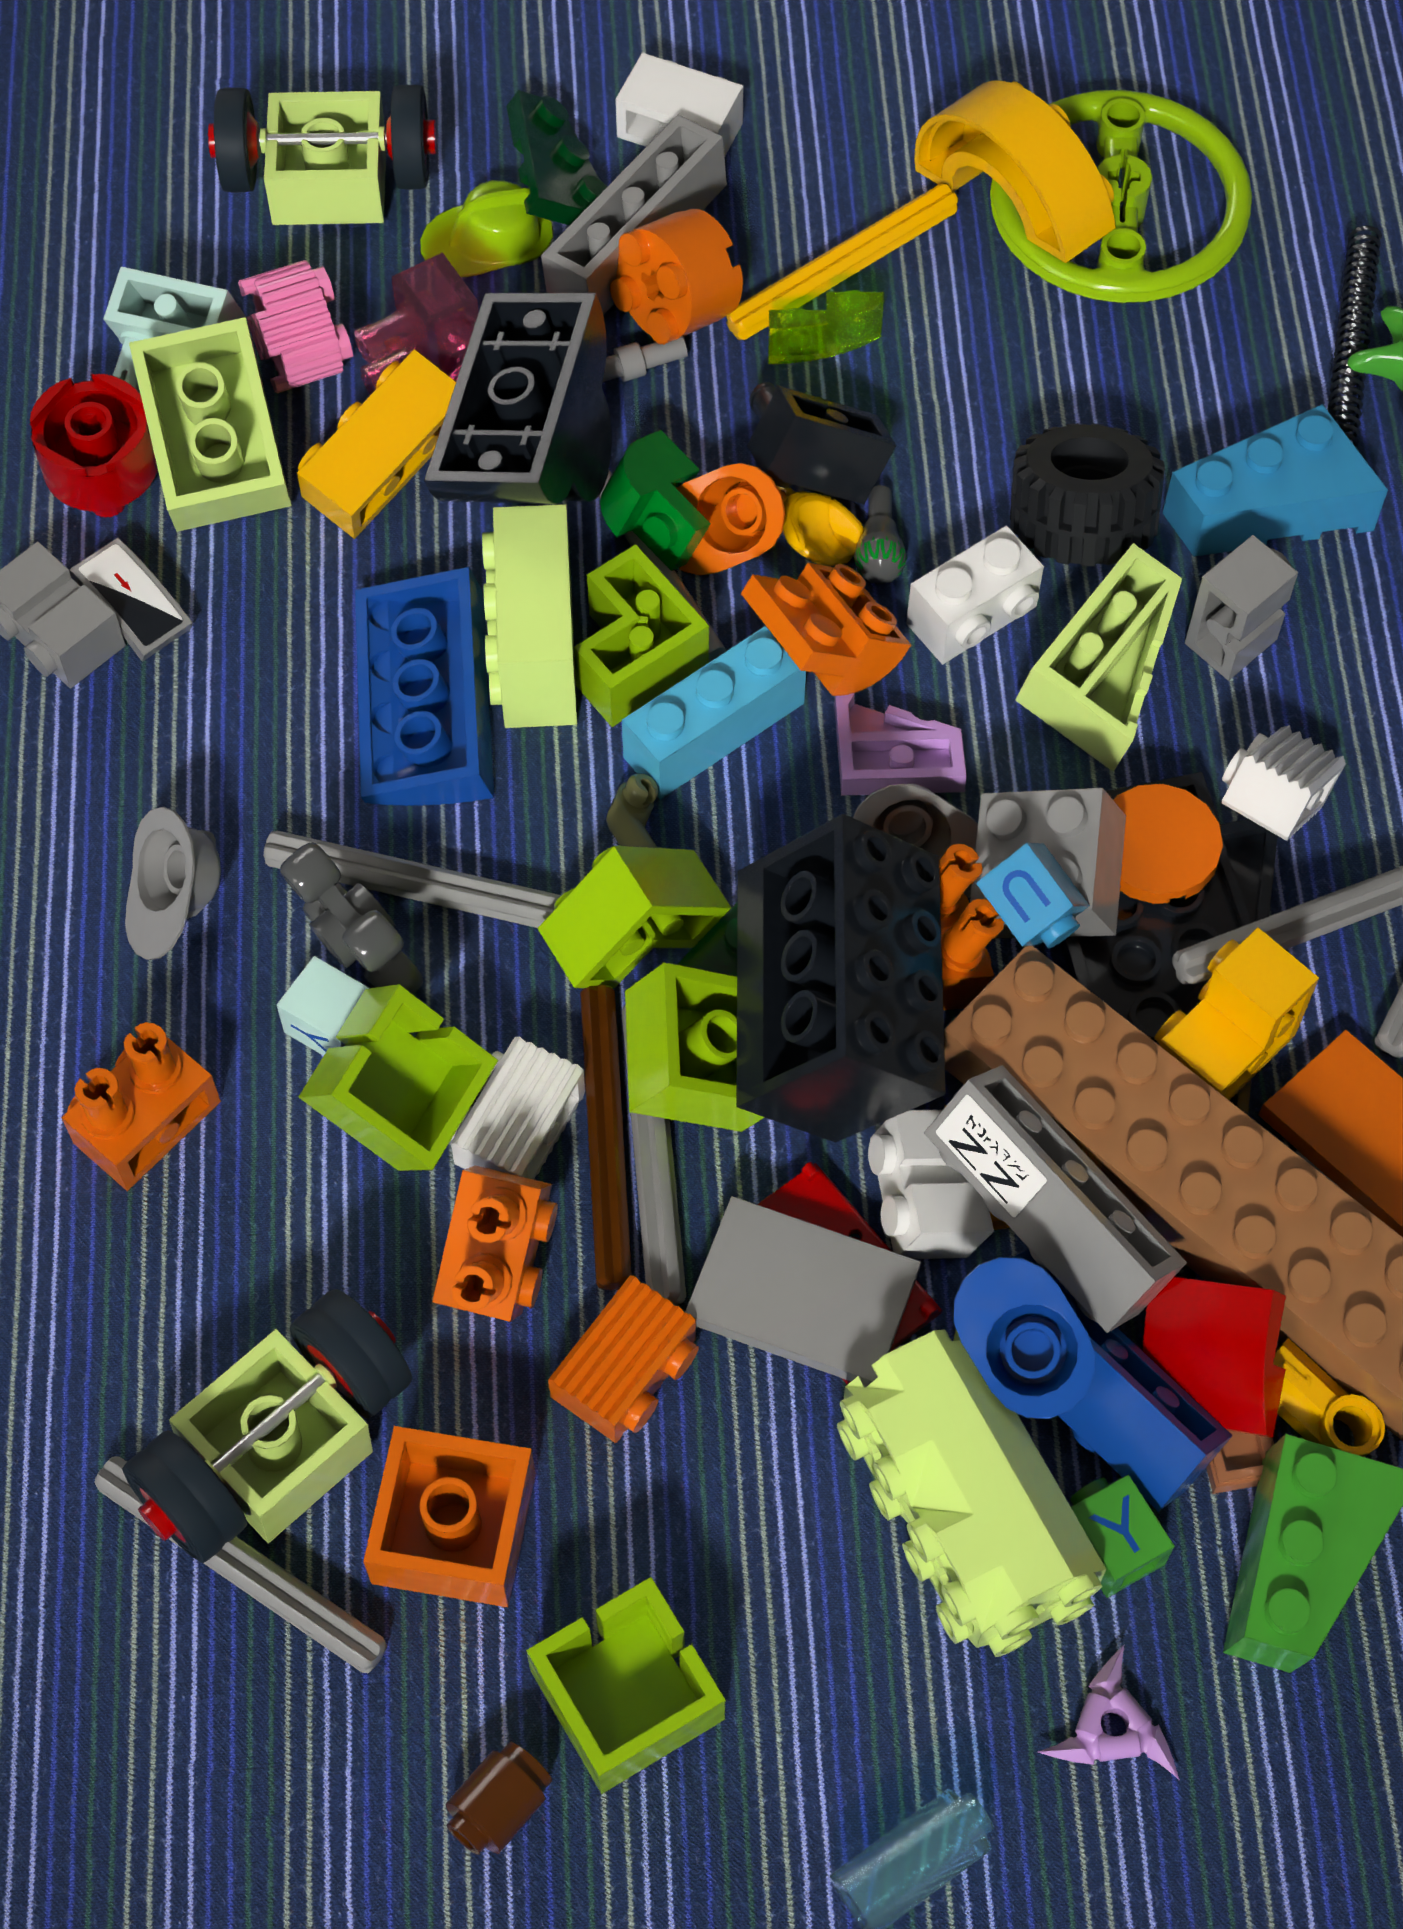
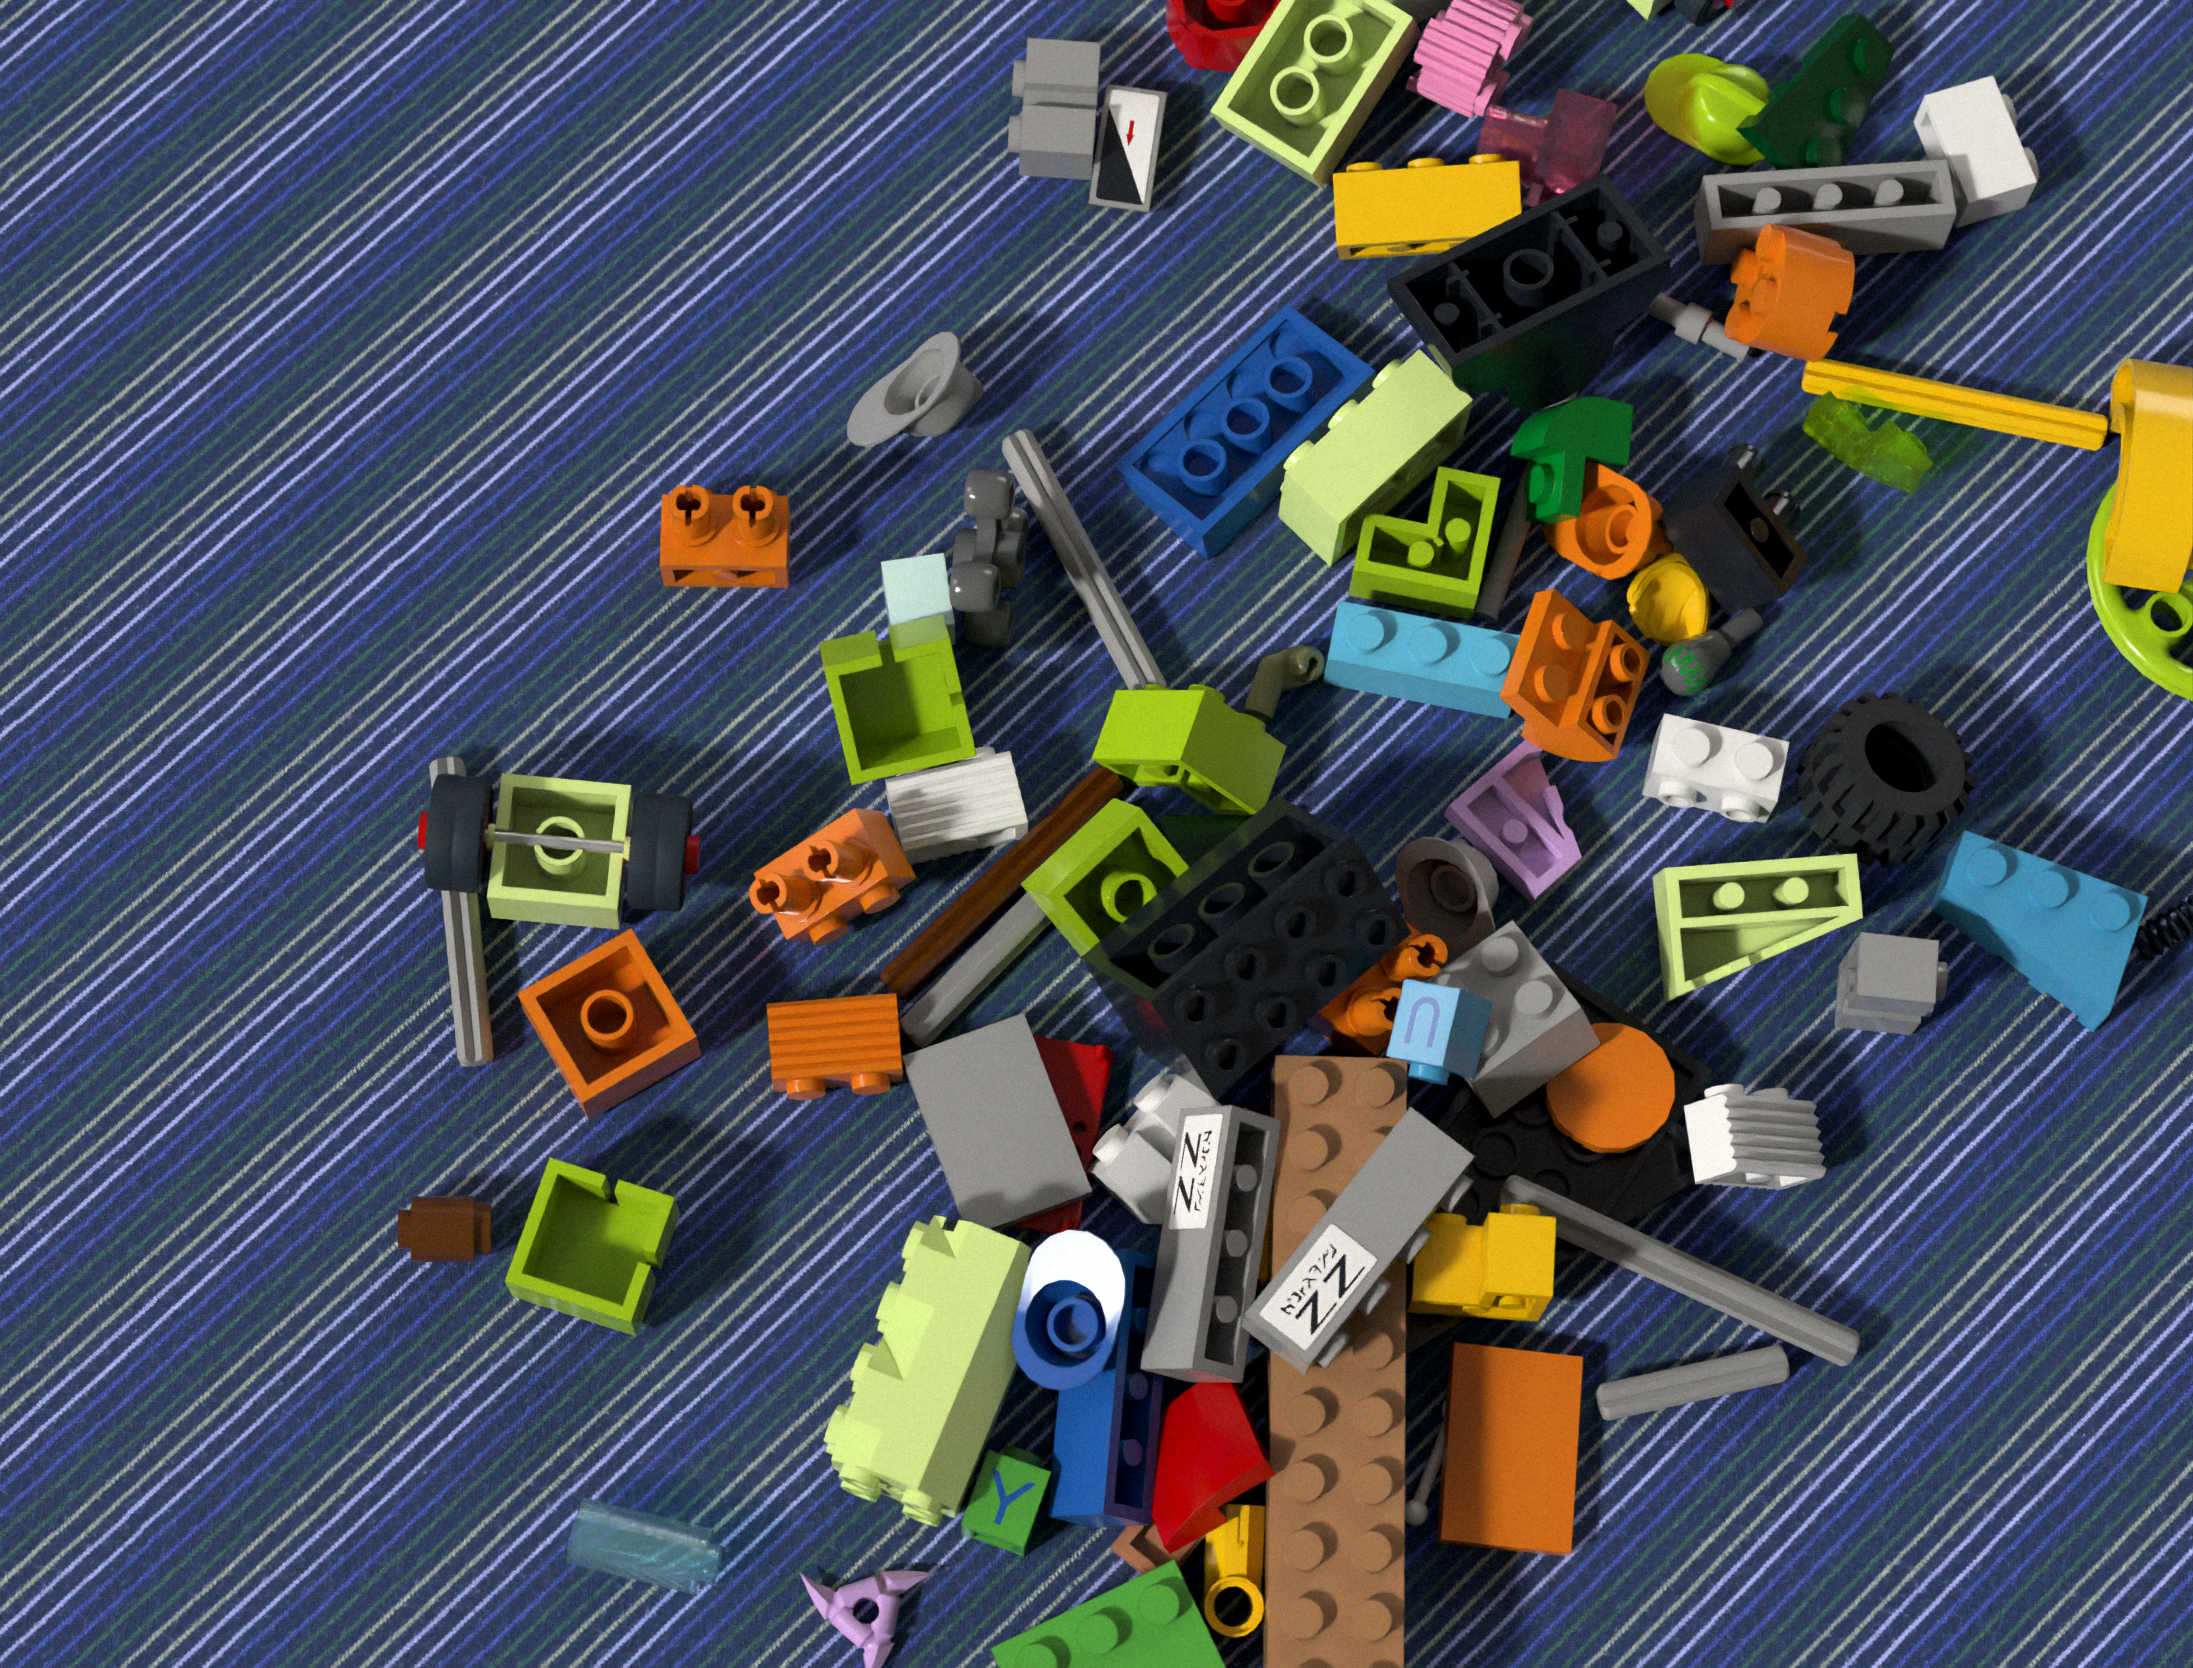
camera: 45 degrees right, 10 degrees up
none -> light grey brick [1241,1107,1475,1376]

